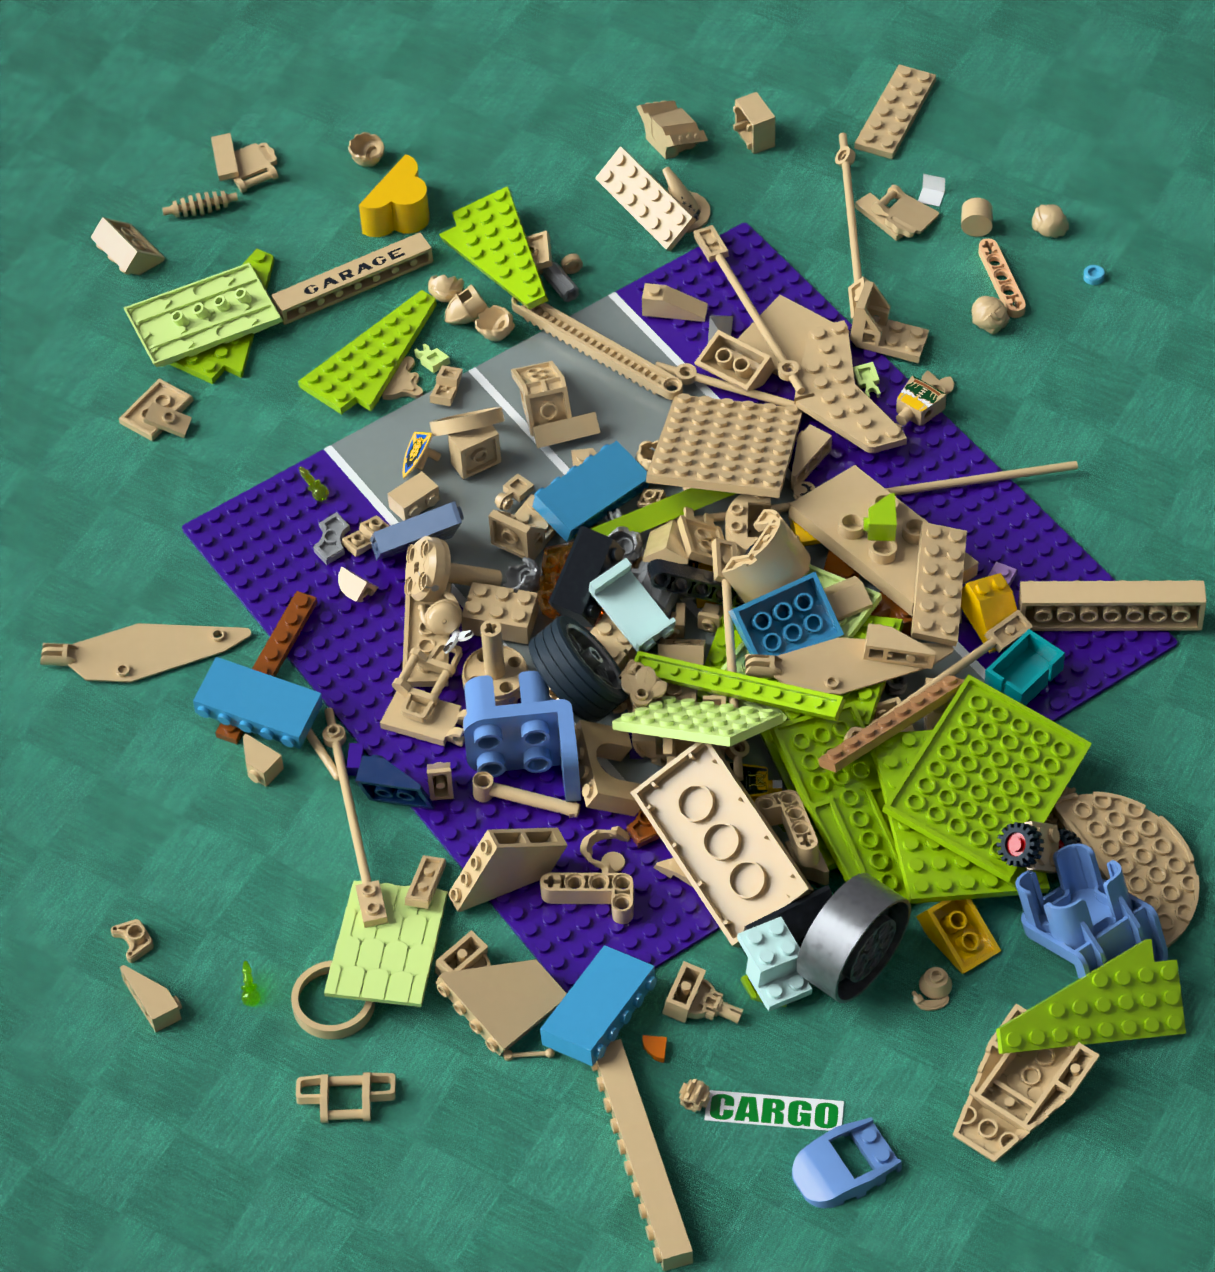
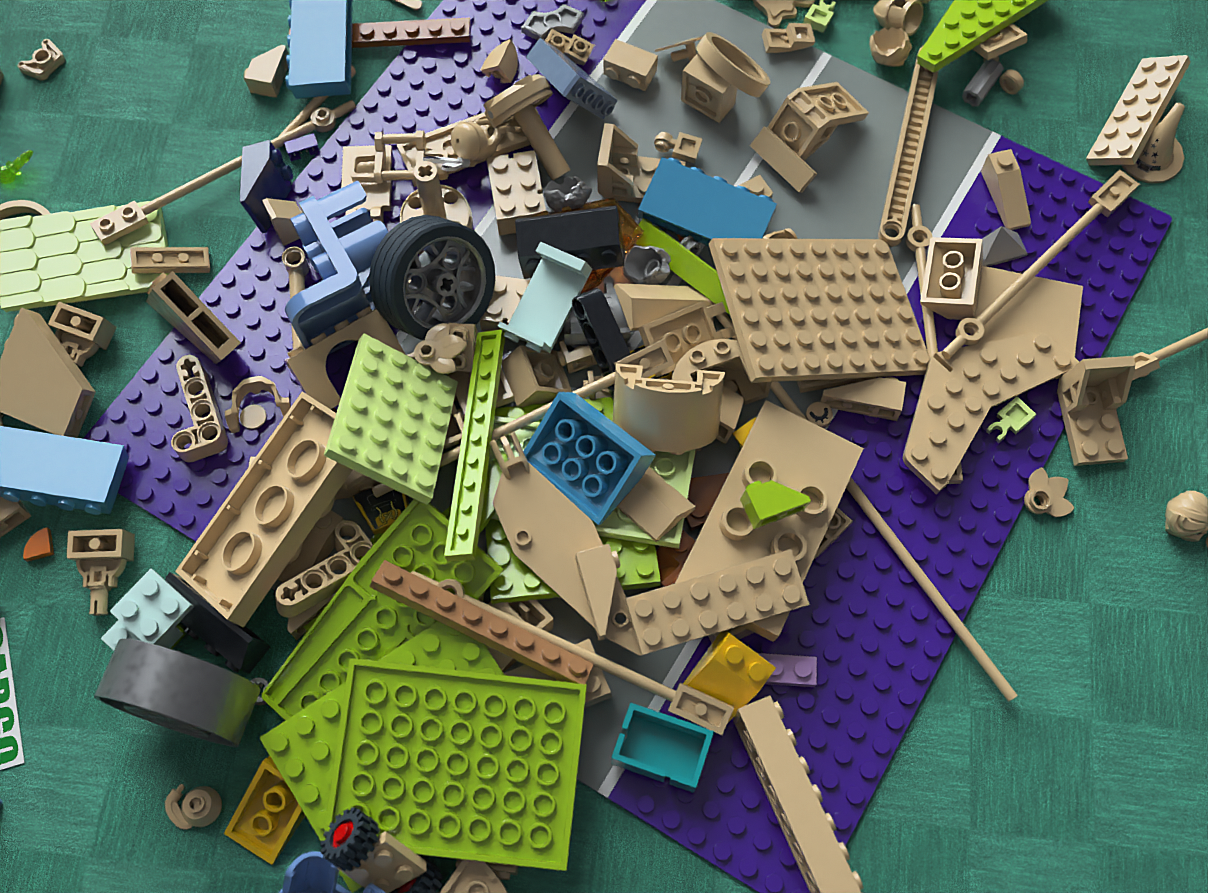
camera: 65 degrees right, 15 degrees up
torso [896,376,946,426] -> none

